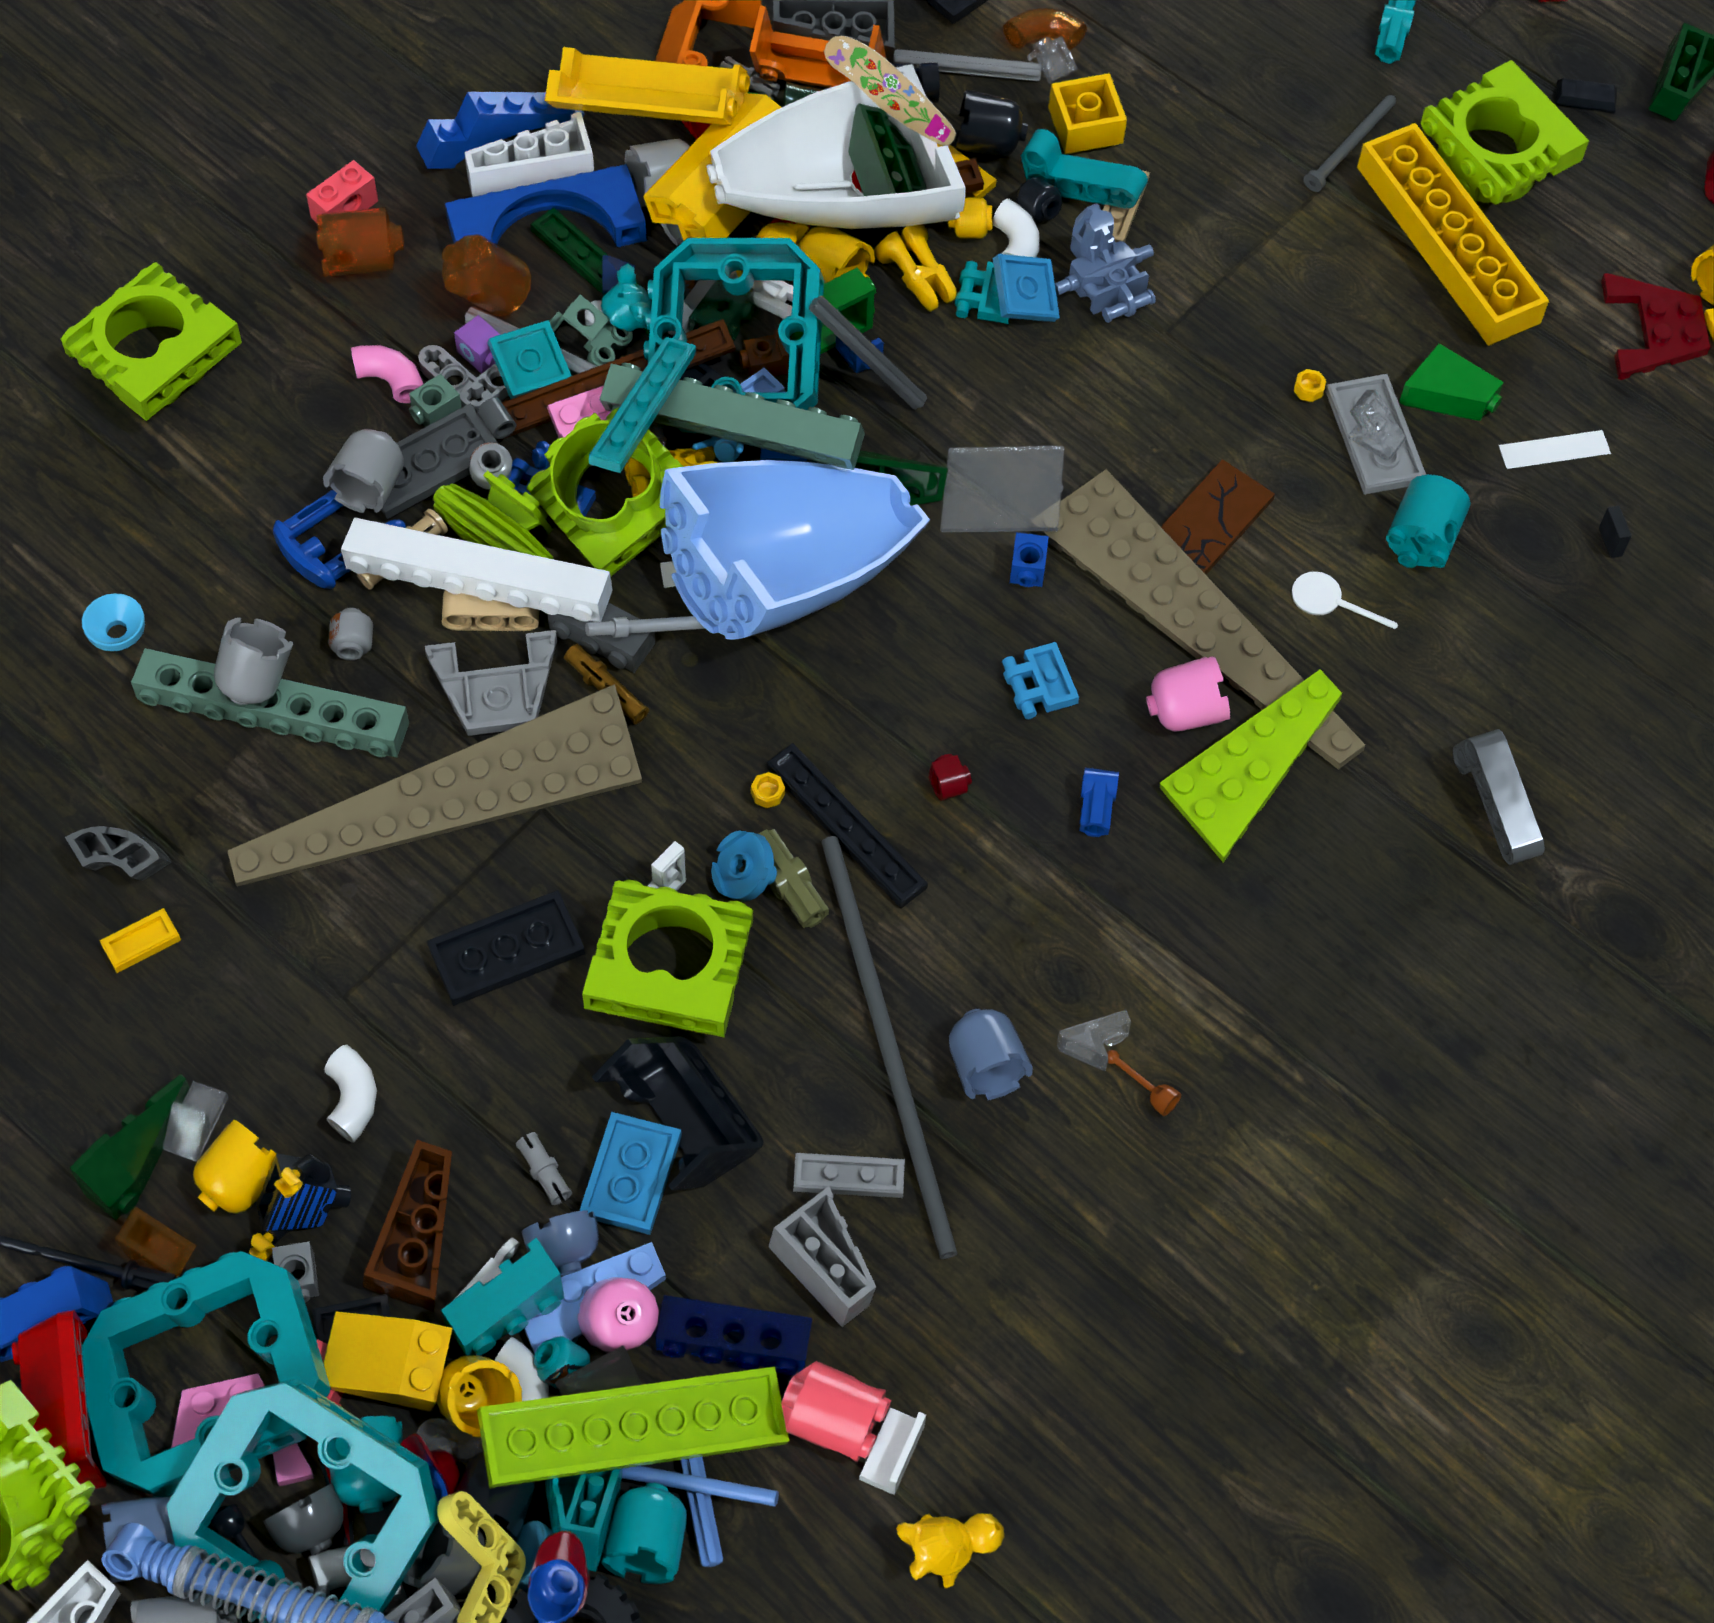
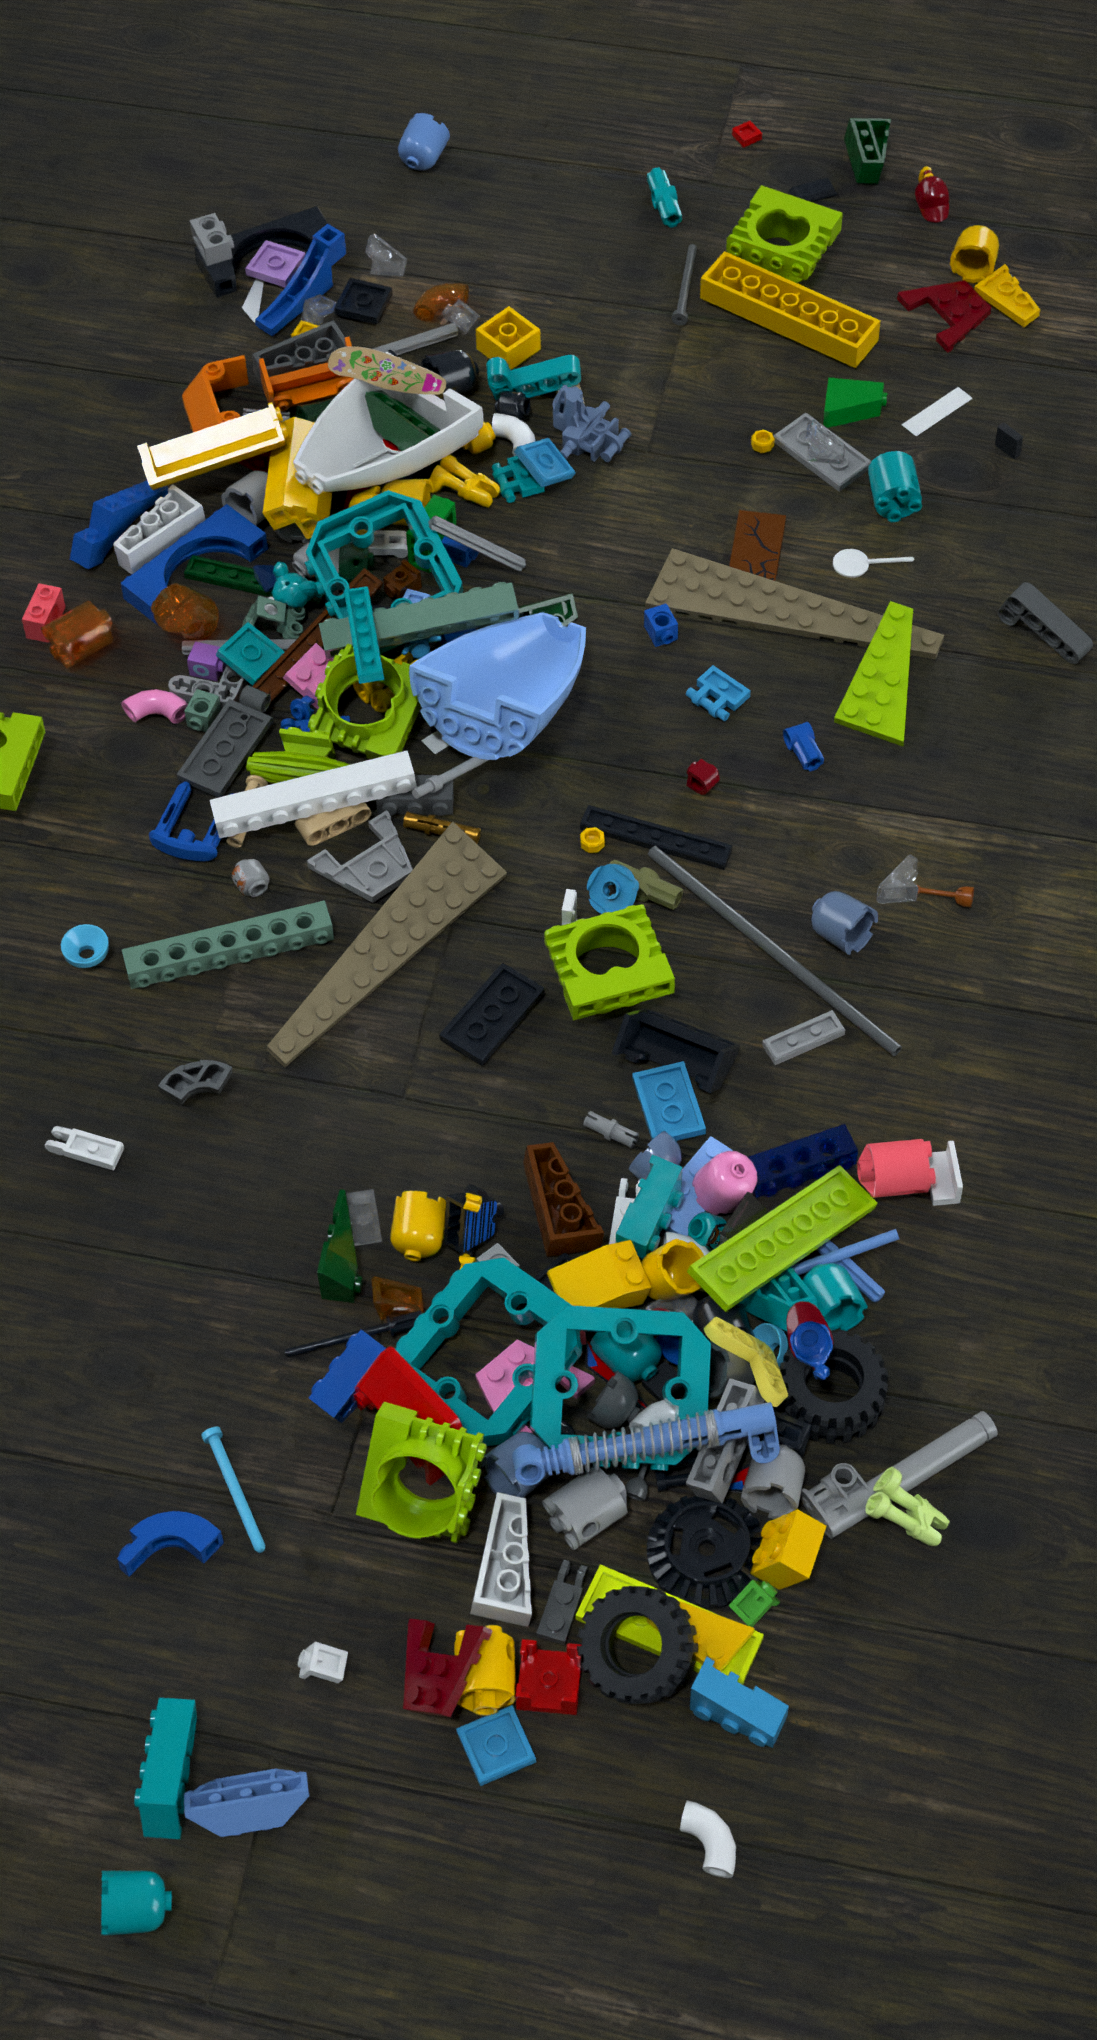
camera: 25 degrees left, 5 degrees down
yellow tile [99,908,181,973] -> none
light grey cylinder [214,618,293,705] -> none
light grey cylinder [323,429,404,513] -> none
white cylinder [324,1045,377,1143] -> none
light grey head [469,442,512,489] -> none
light grey wedge [768,1186,876,1327] -> none
yellow animal [897,1513,1004,1588] -> none
clear piece [941,446,1065,532] -> none
bright pink cylinder [1146,657,1230,732] -> none

